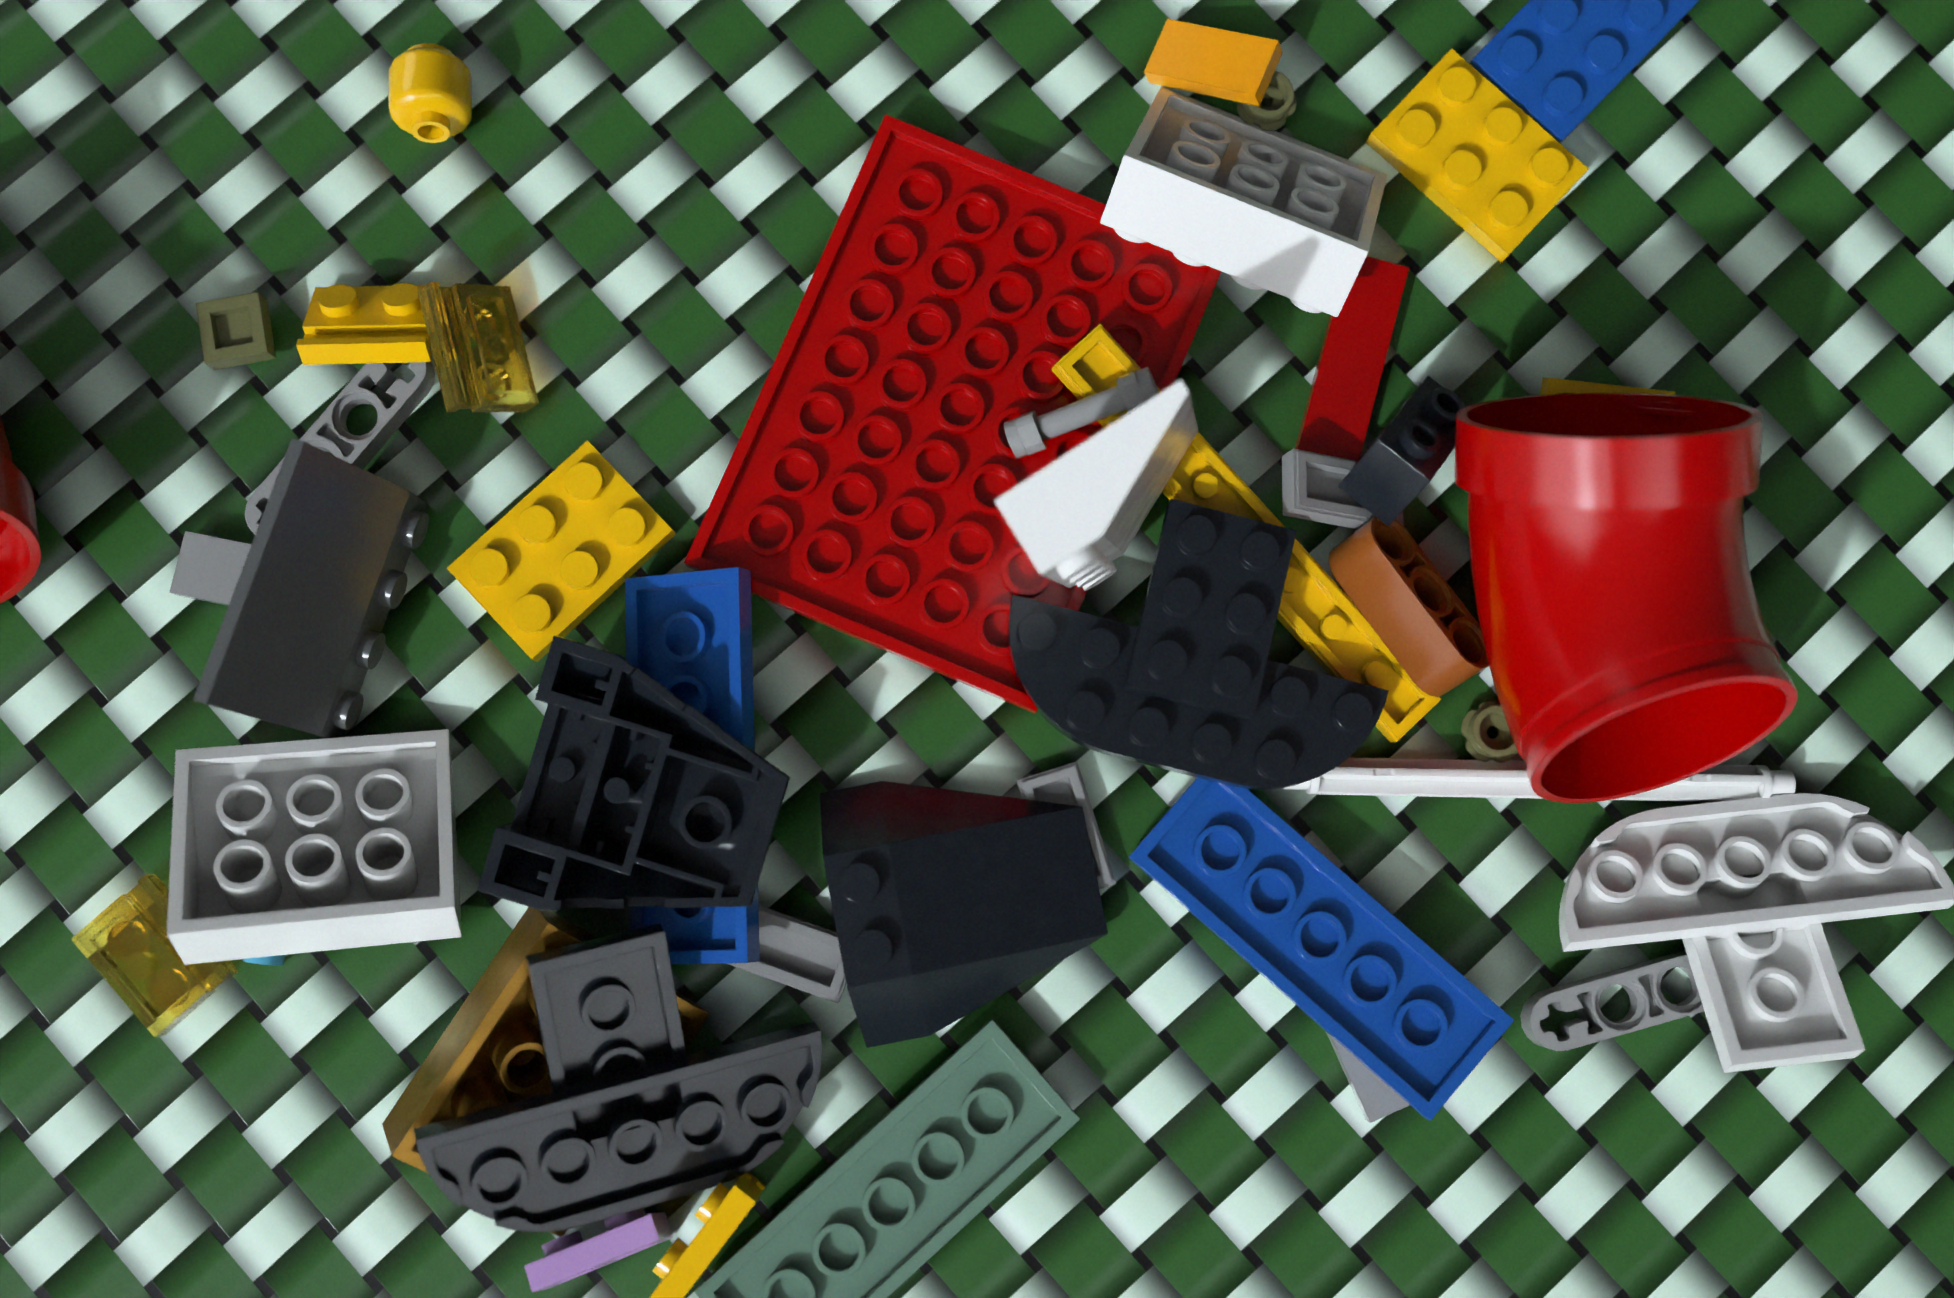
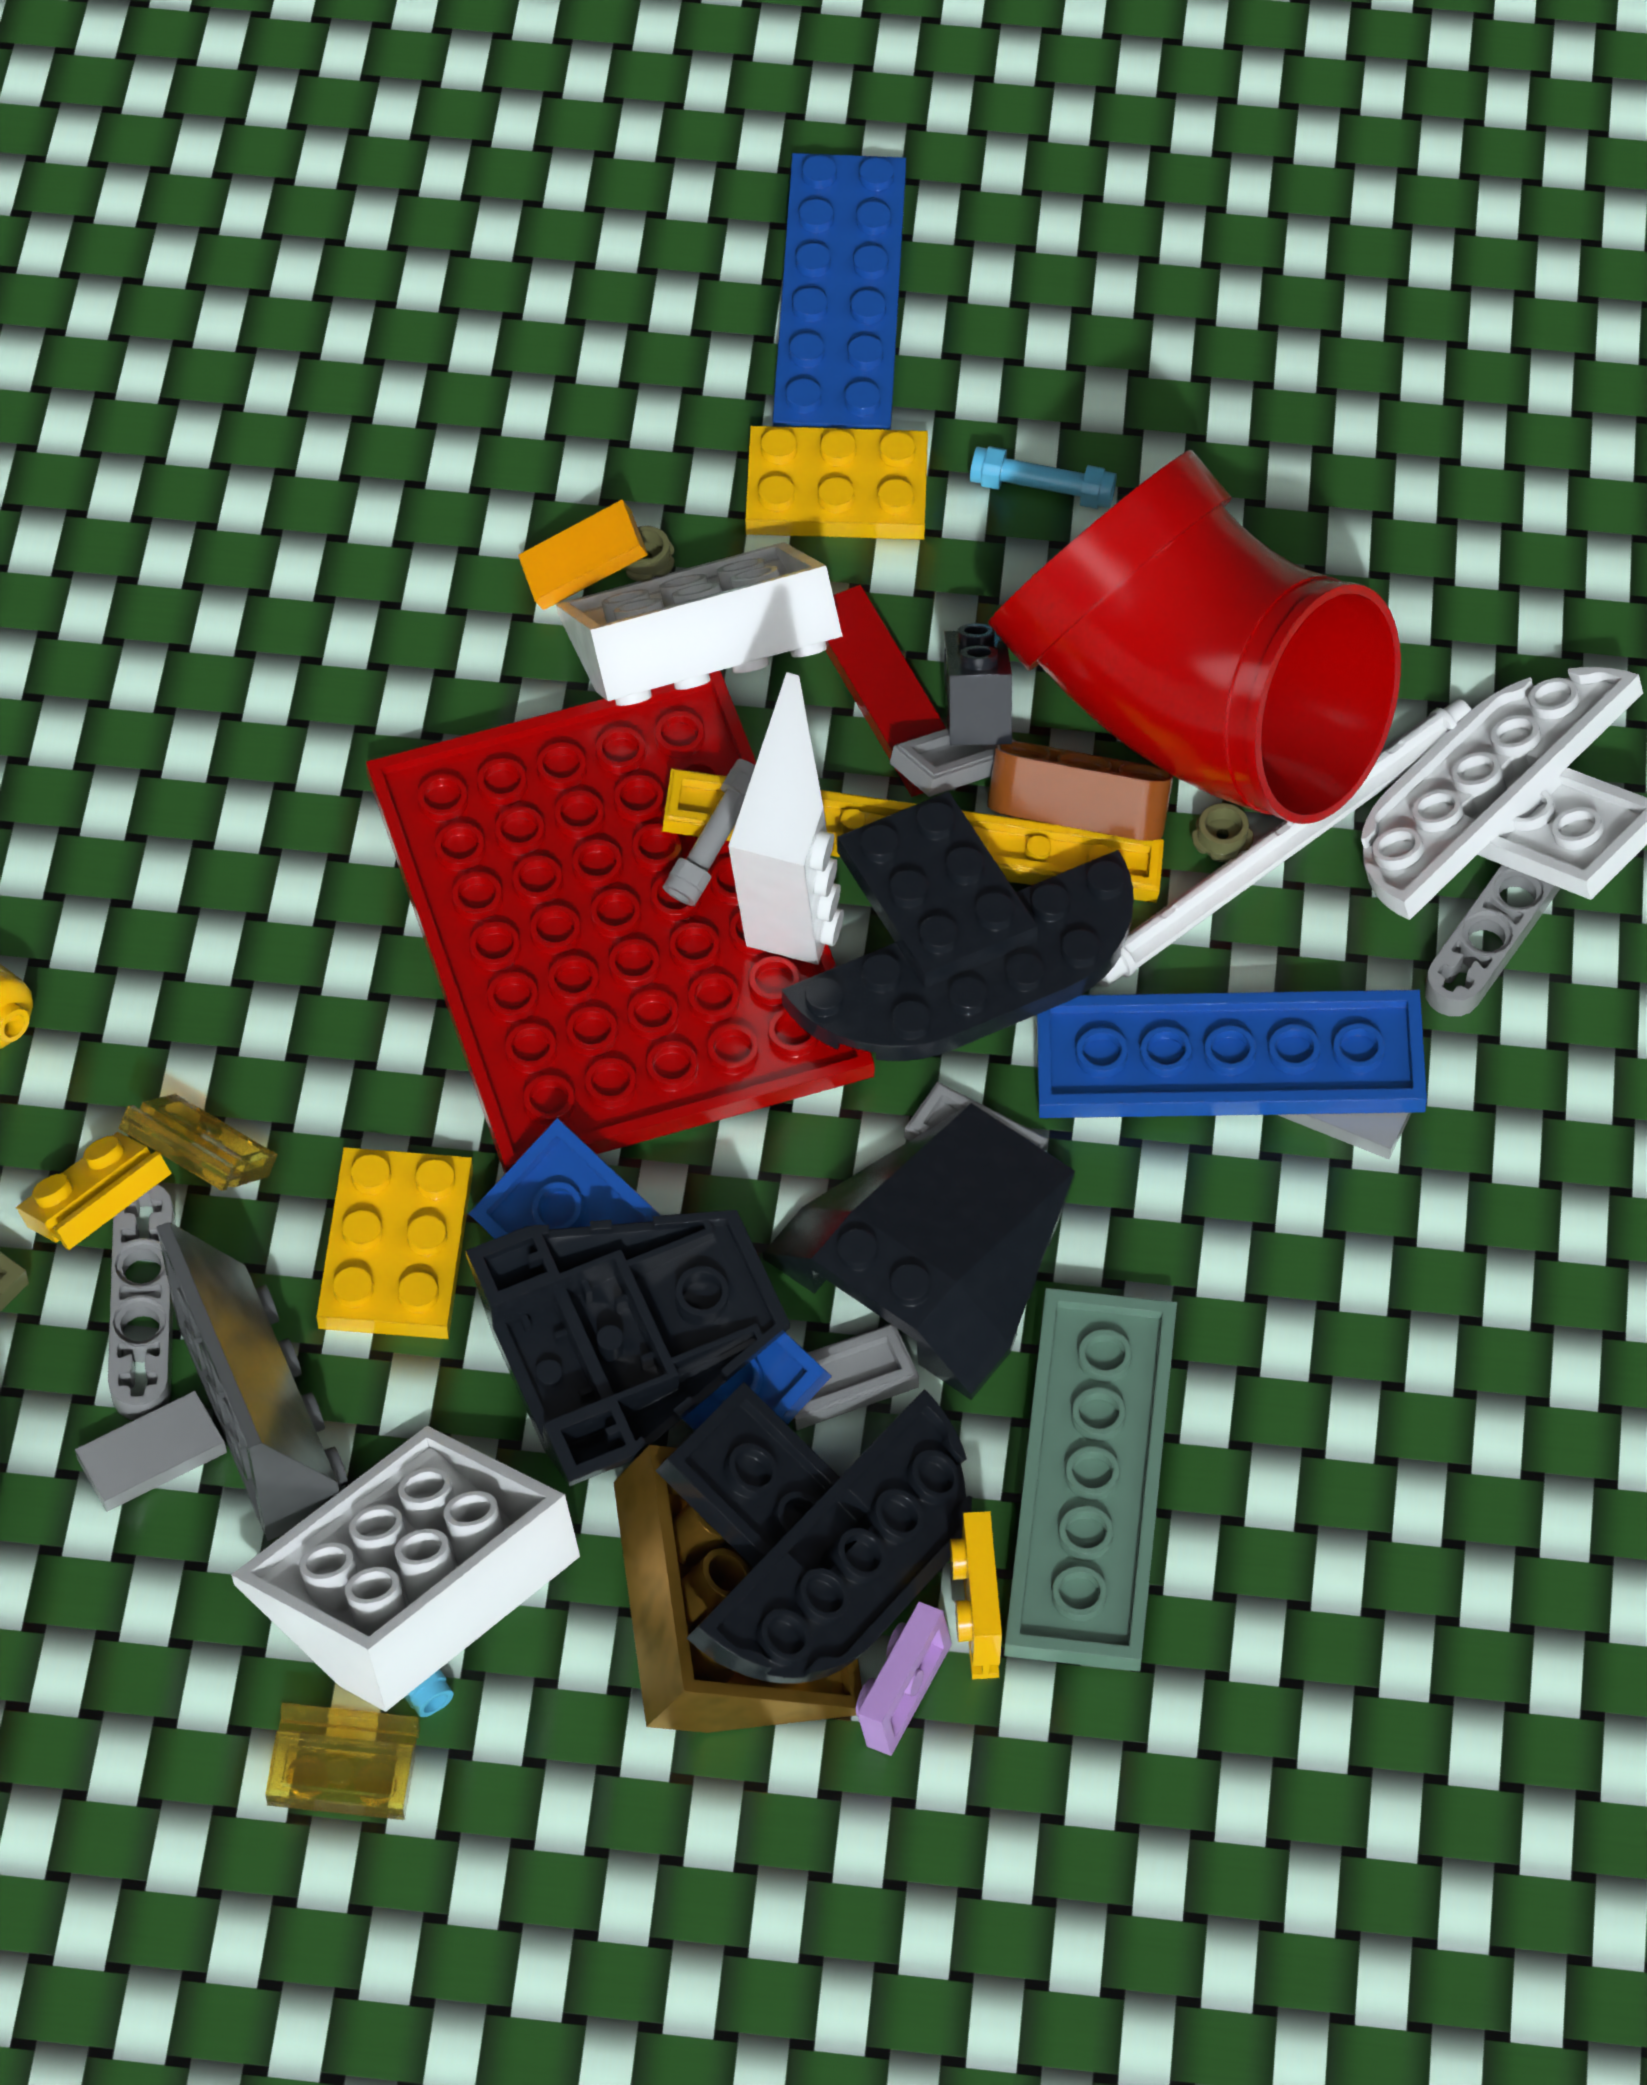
camera: 35 degrees left, 25 degrees down
none -> medium azure bar [970,446,1117,509]

